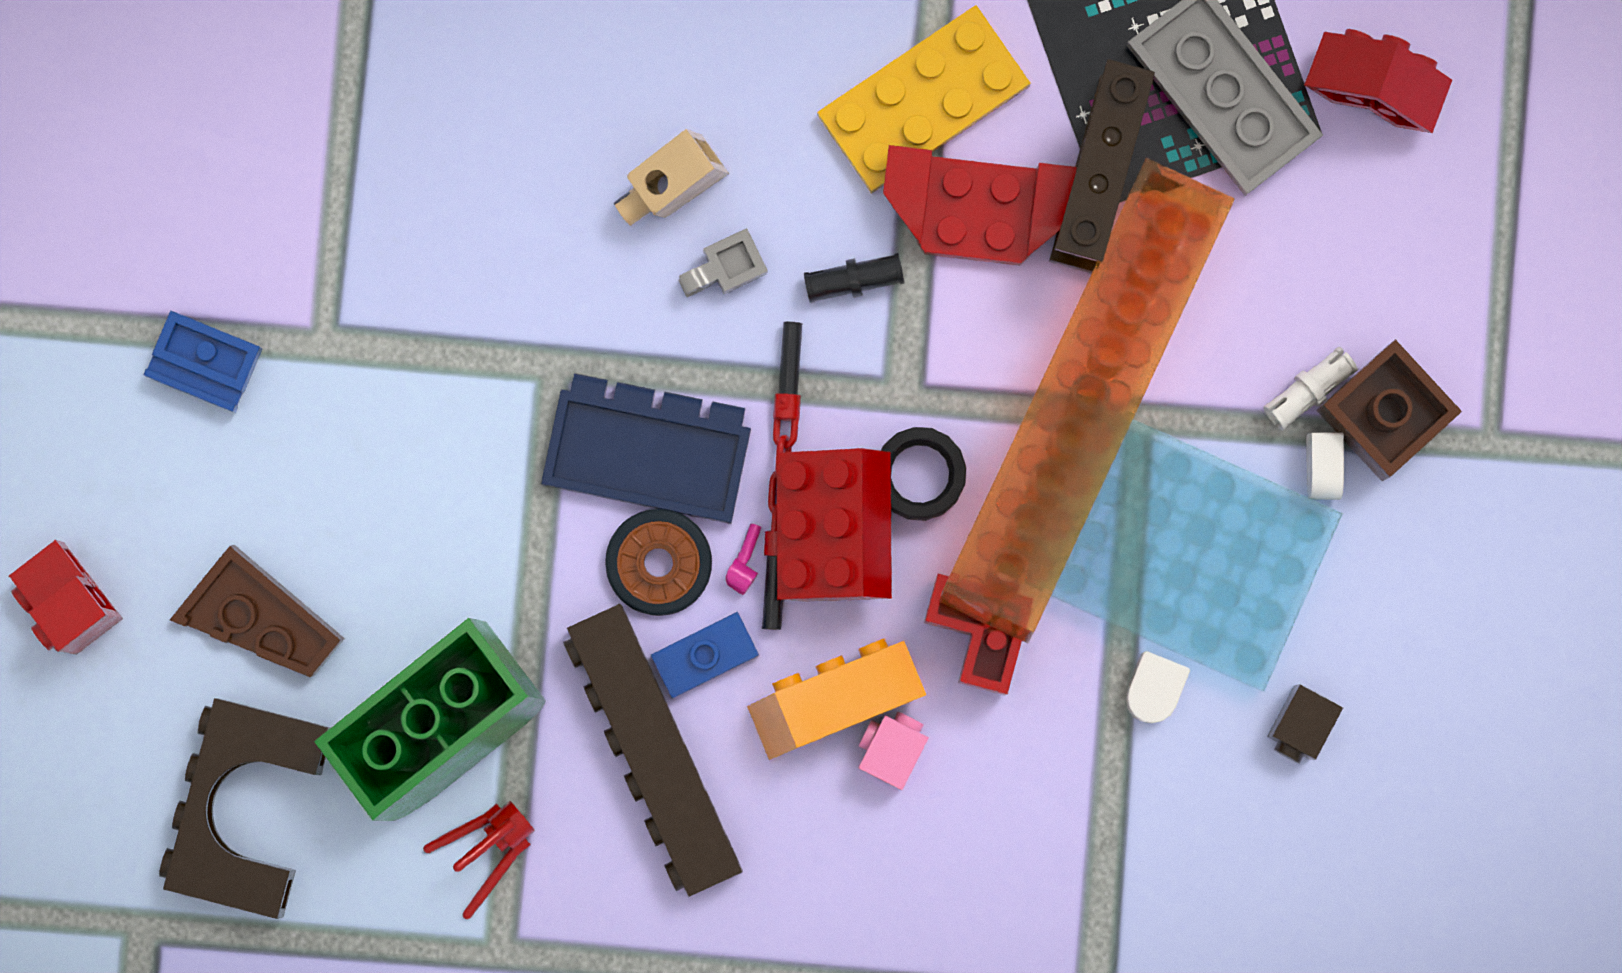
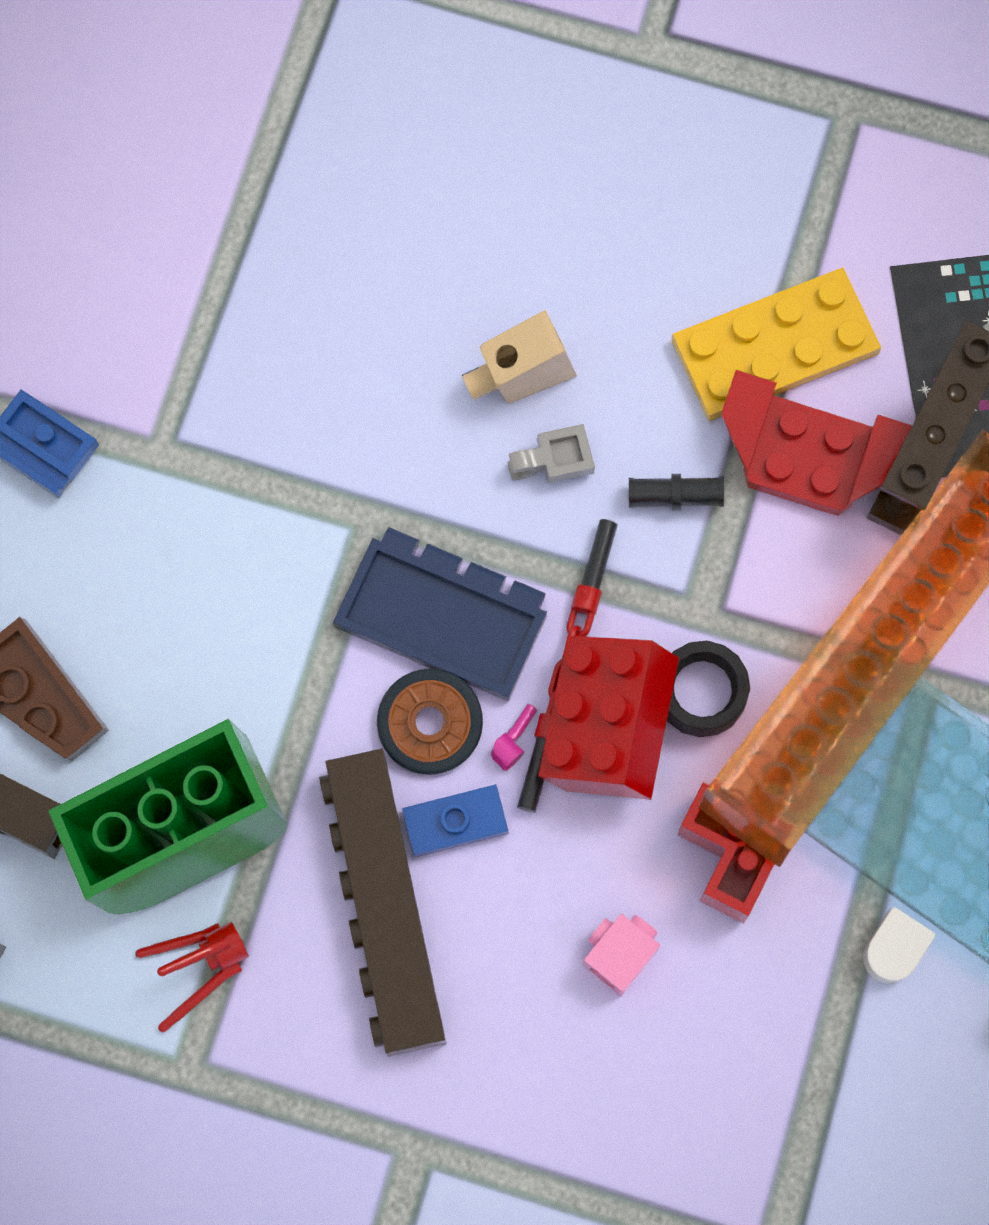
camera: 15 degrees right, 10 degrees down
light orange wedge [747,638,926,760] -> none

